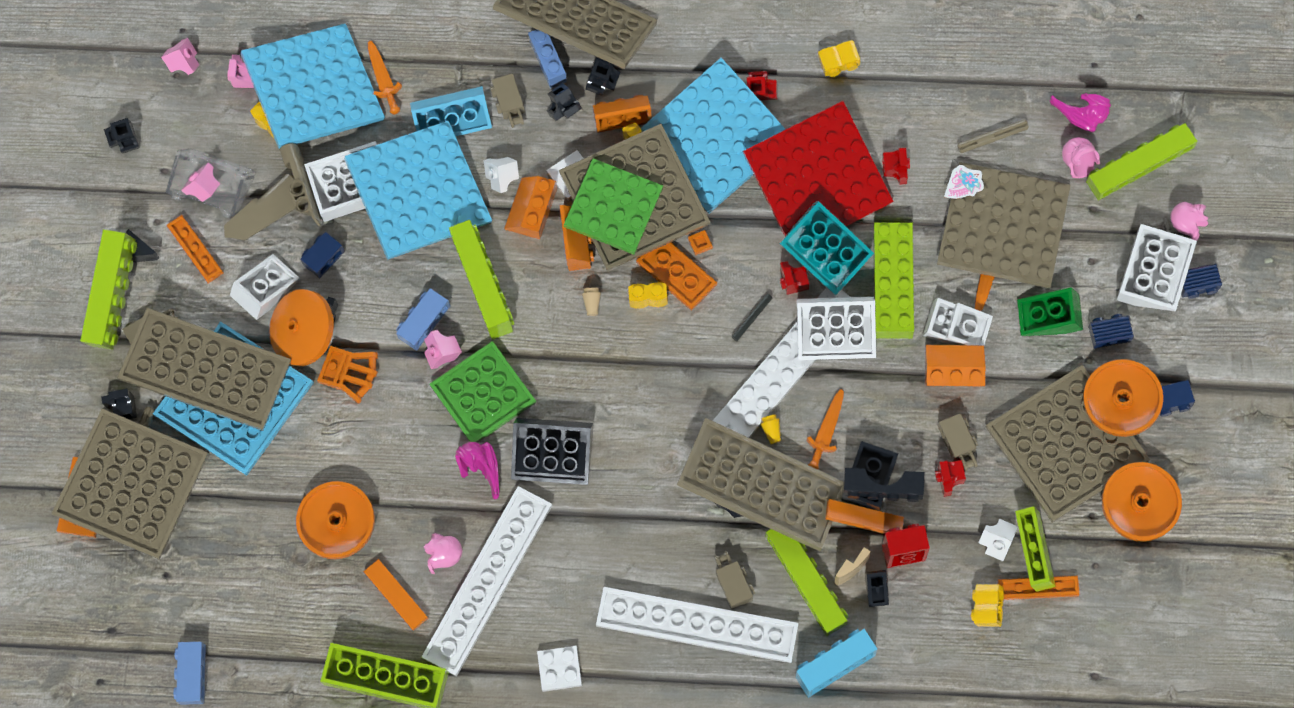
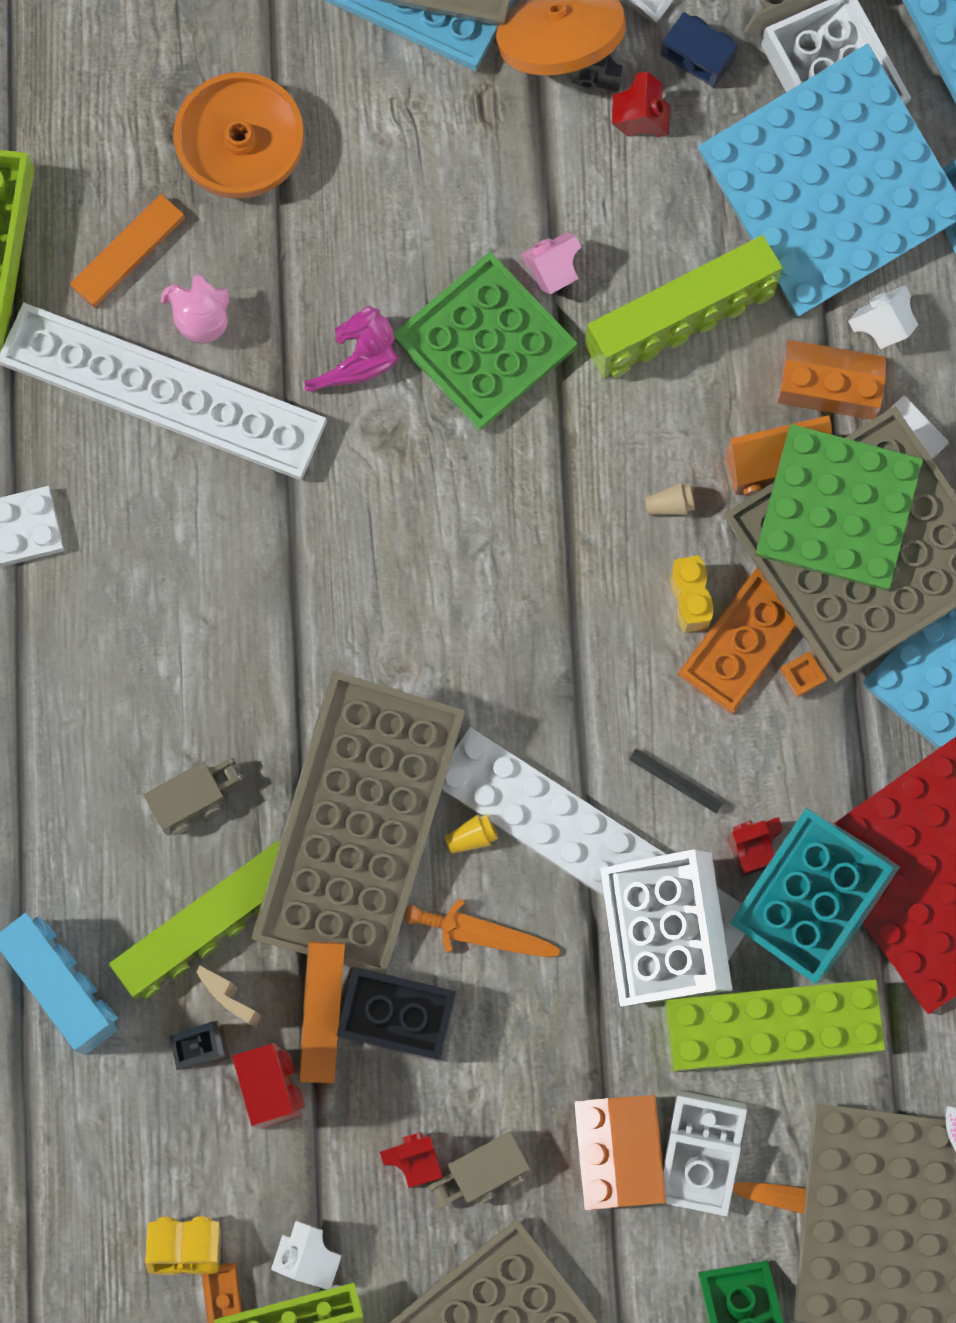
camera: 80 degrees right, 5 degrees up
orange plate [317,346,378,404] -> none
medium blue brick [396,288,450,351] -> none
black slope [511,418,593,485] -> none
white plate [596,587,798,663] -> none
black arch [843,468,925,502] -> none
none -> red brick [612,71,670,137]

